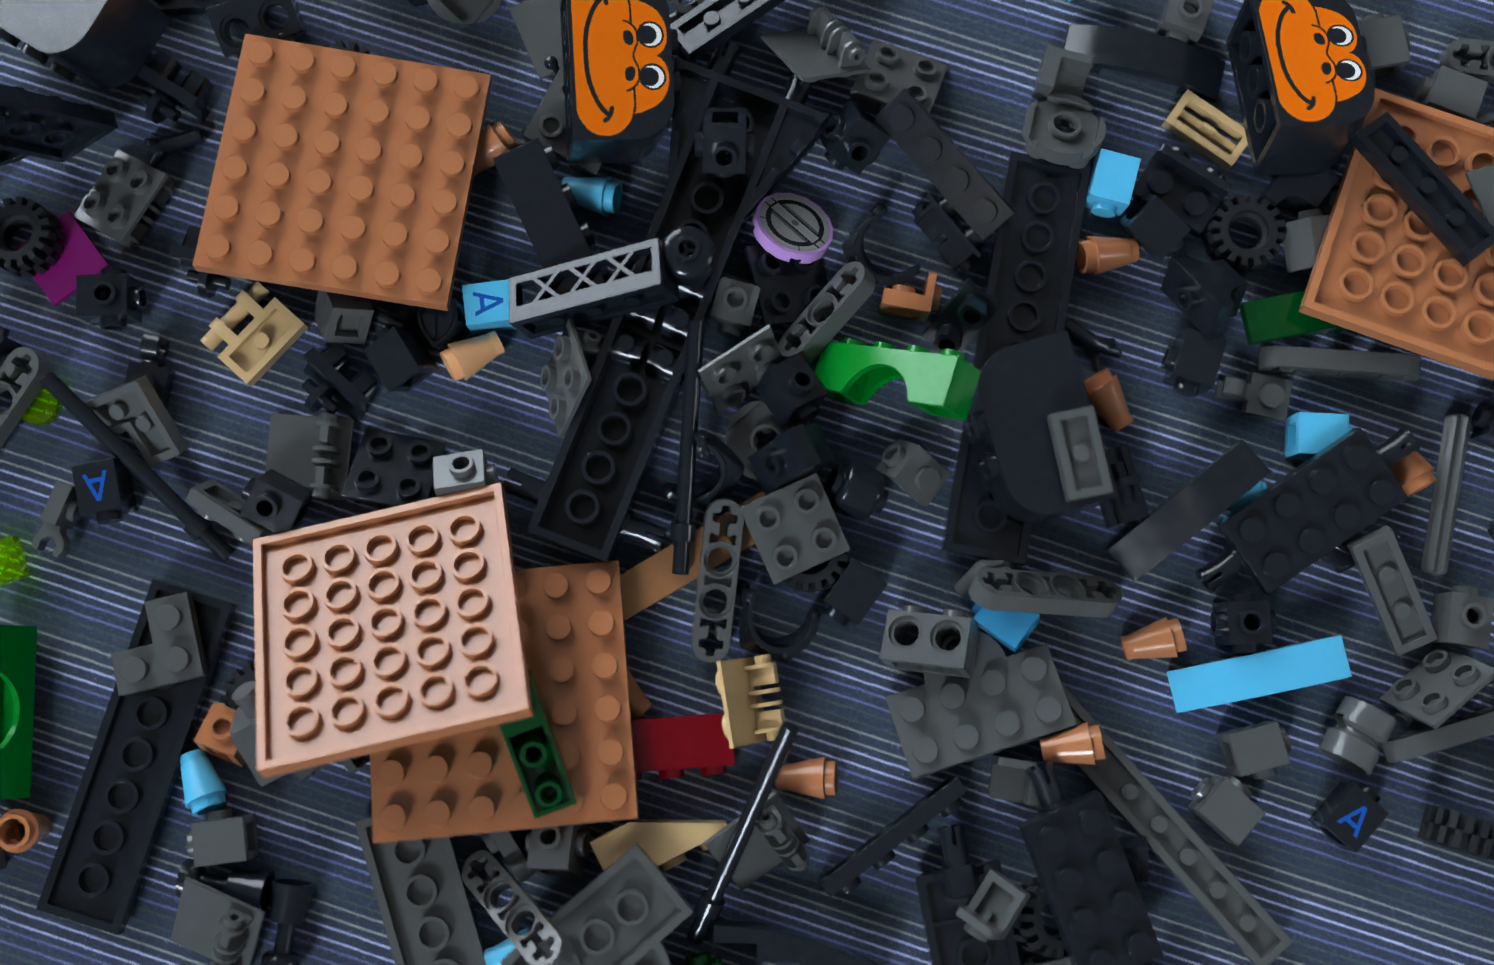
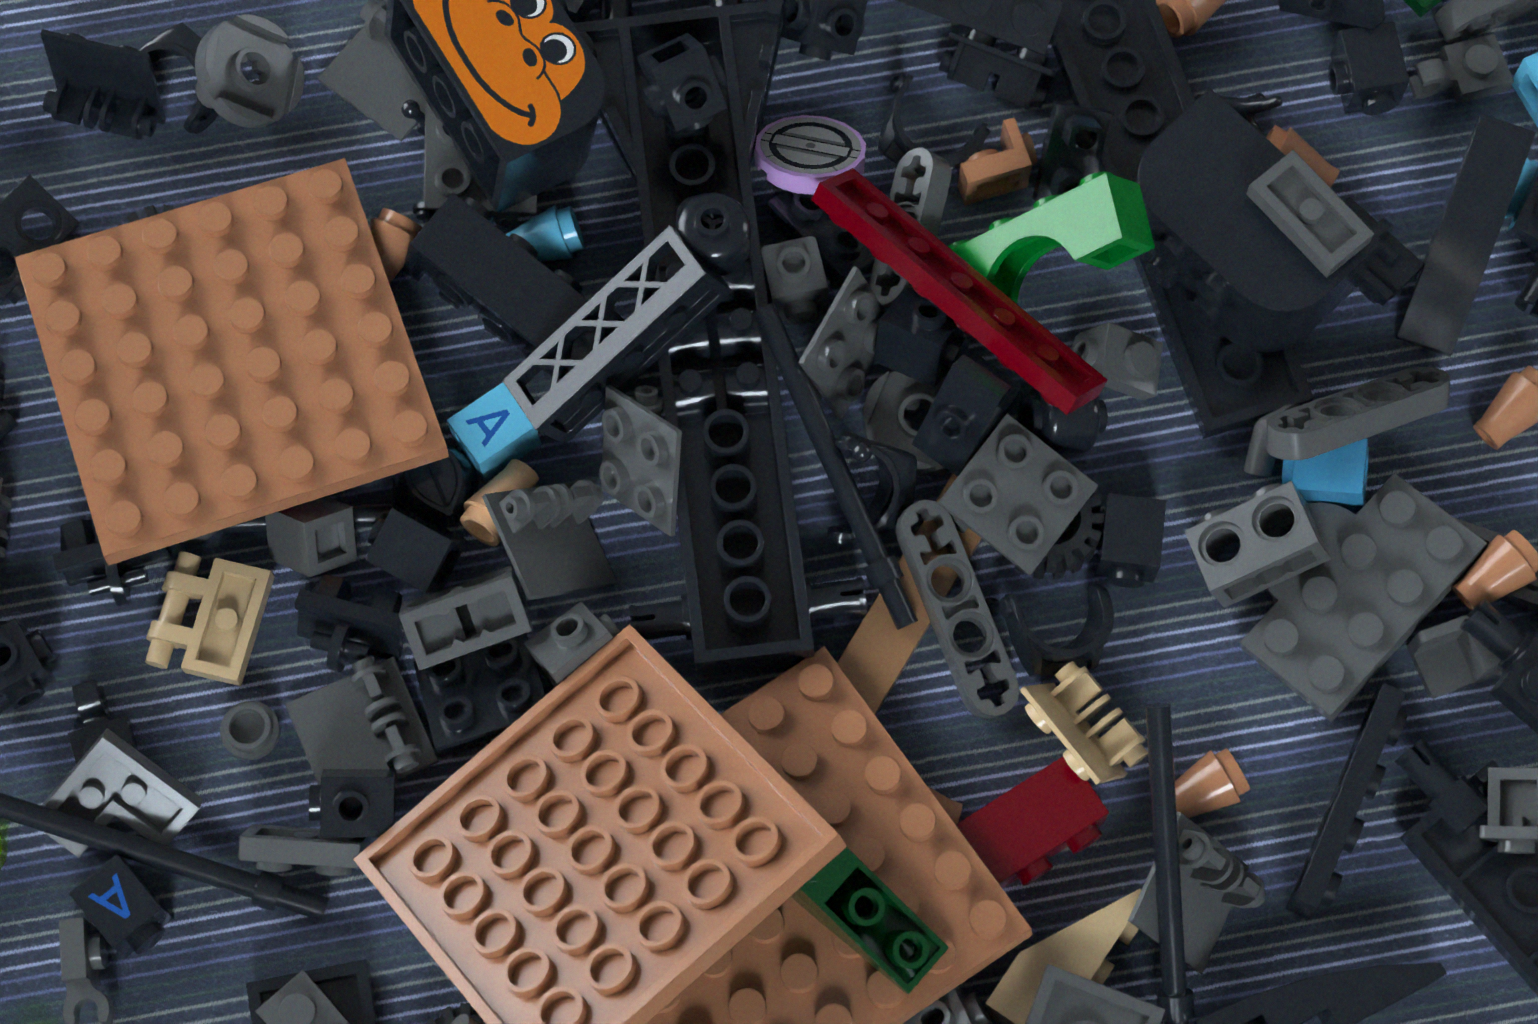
camera: 25 degrees left, 10 degrees down
none -> dark grey plate [220,701,280,760]
none -> dark grey brick [399,565,532,671]
none -> dark grey hinge [482,480,617,600]
none -> dark red plate [811,168,1108,415]

